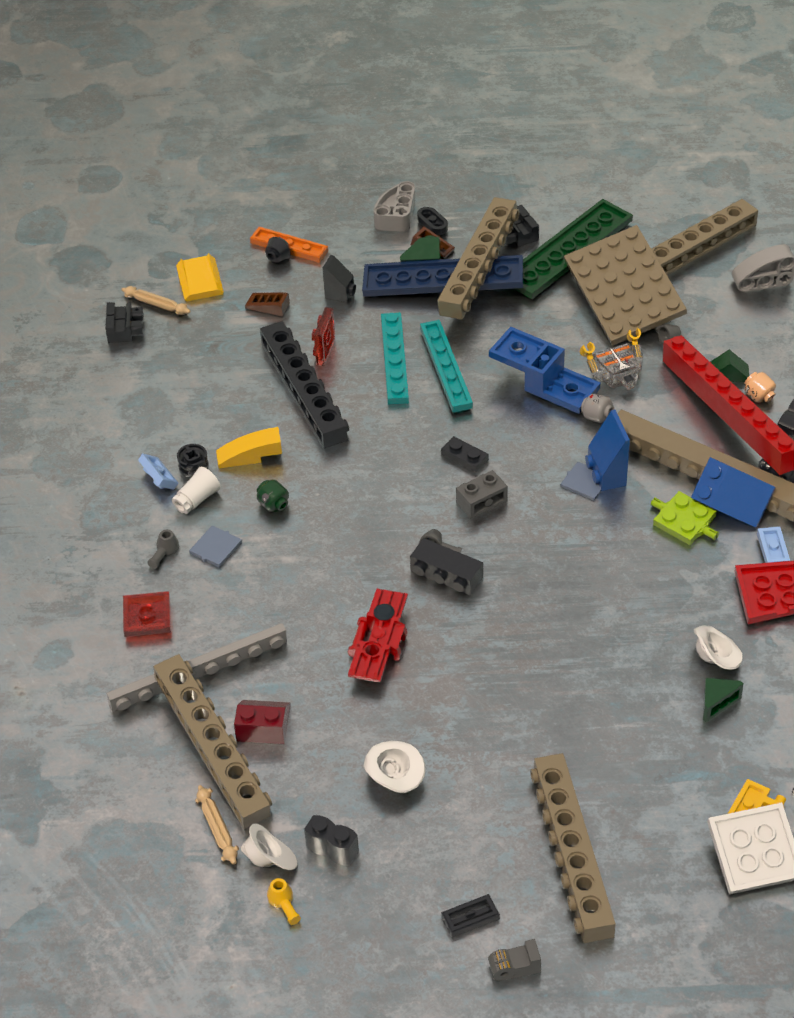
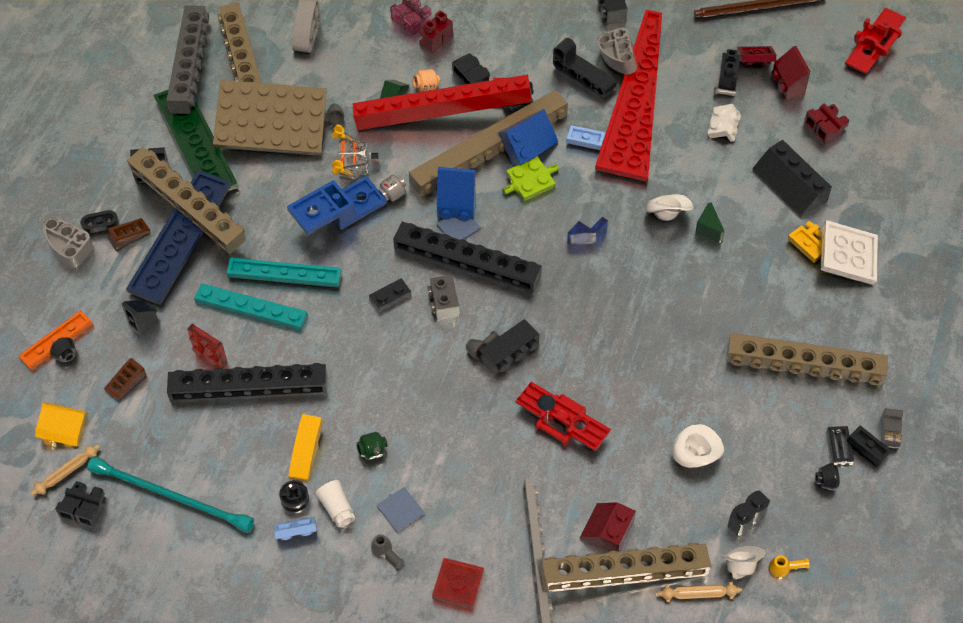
camera: 70 degrees left, 10 degrees up
dark green slope [400,235,441,262] -> none
none -> teal hose [87,456,254,533]
none -> dark grey brick [166,6,209,114]
none -> black brick [393,221,542,294]
none -> clear blue slope [567,217,608,245]
none -> black cone [815,463,840,491]
none -> black plate [847,425,892,466]

